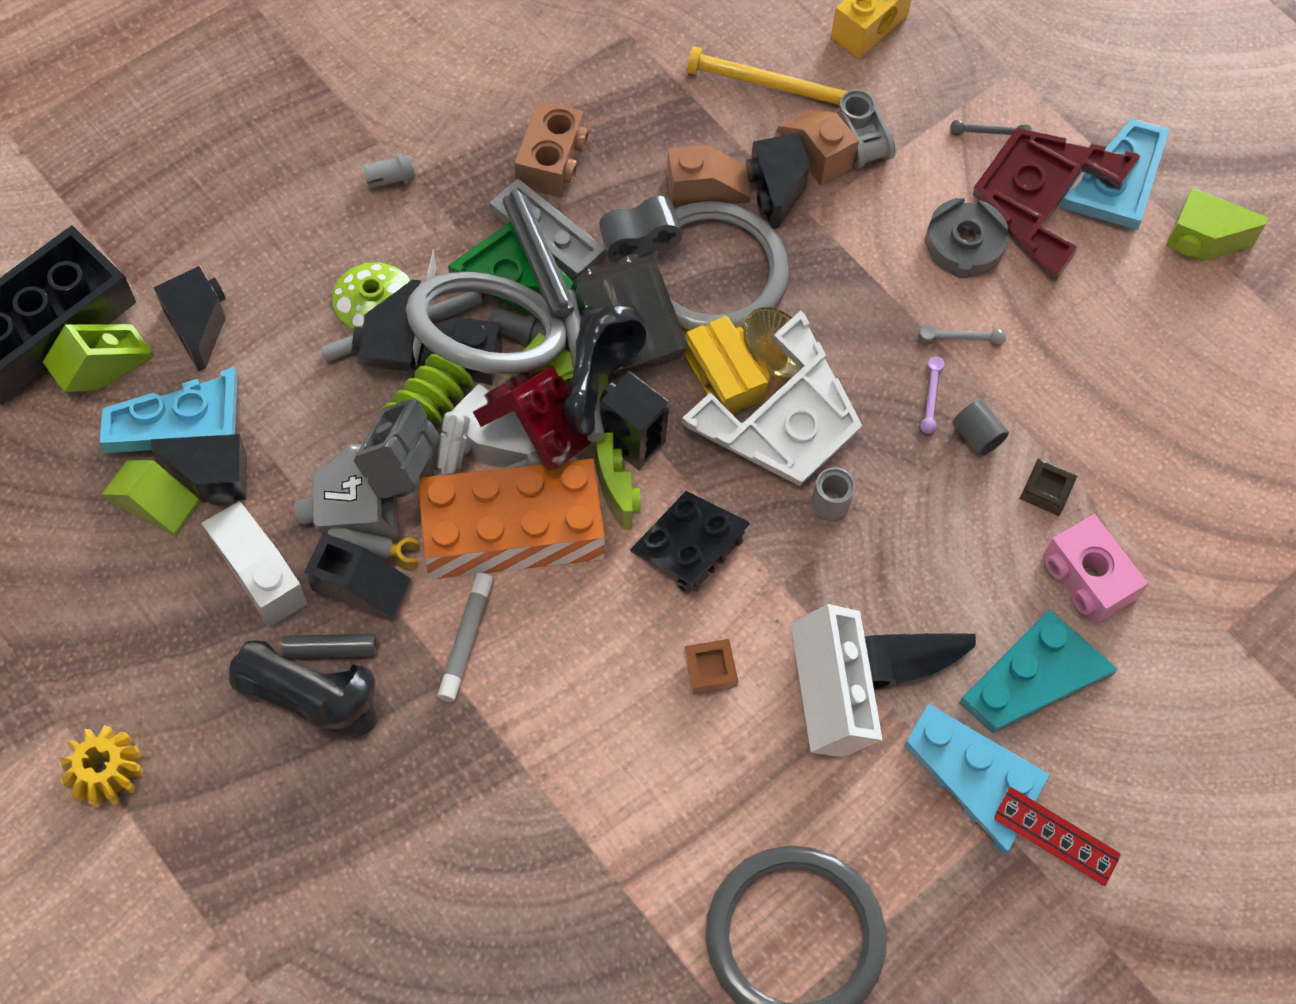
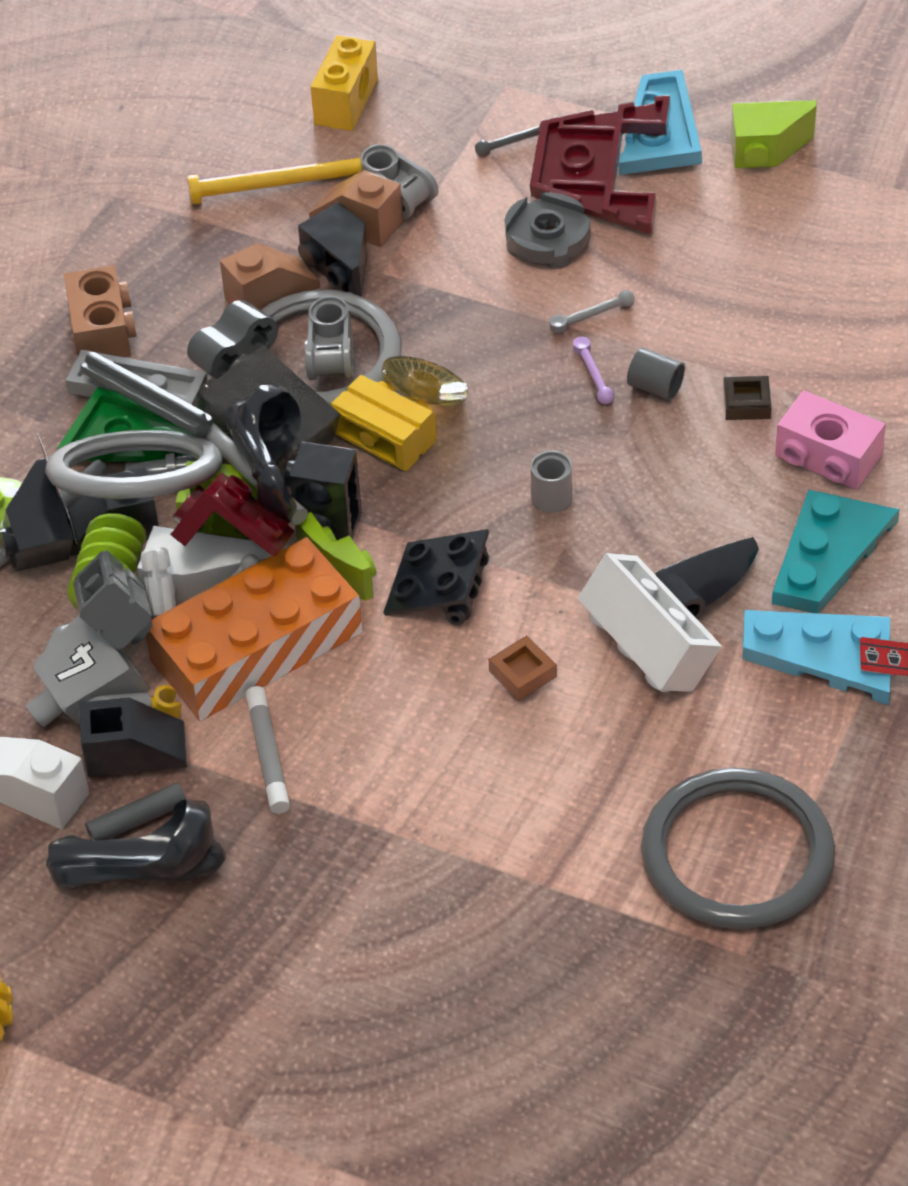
camera: 20 degrees left, 15 degrees down
white wing [681,310,862,486] -> none
none -> light grey piece [305,296,355,380]

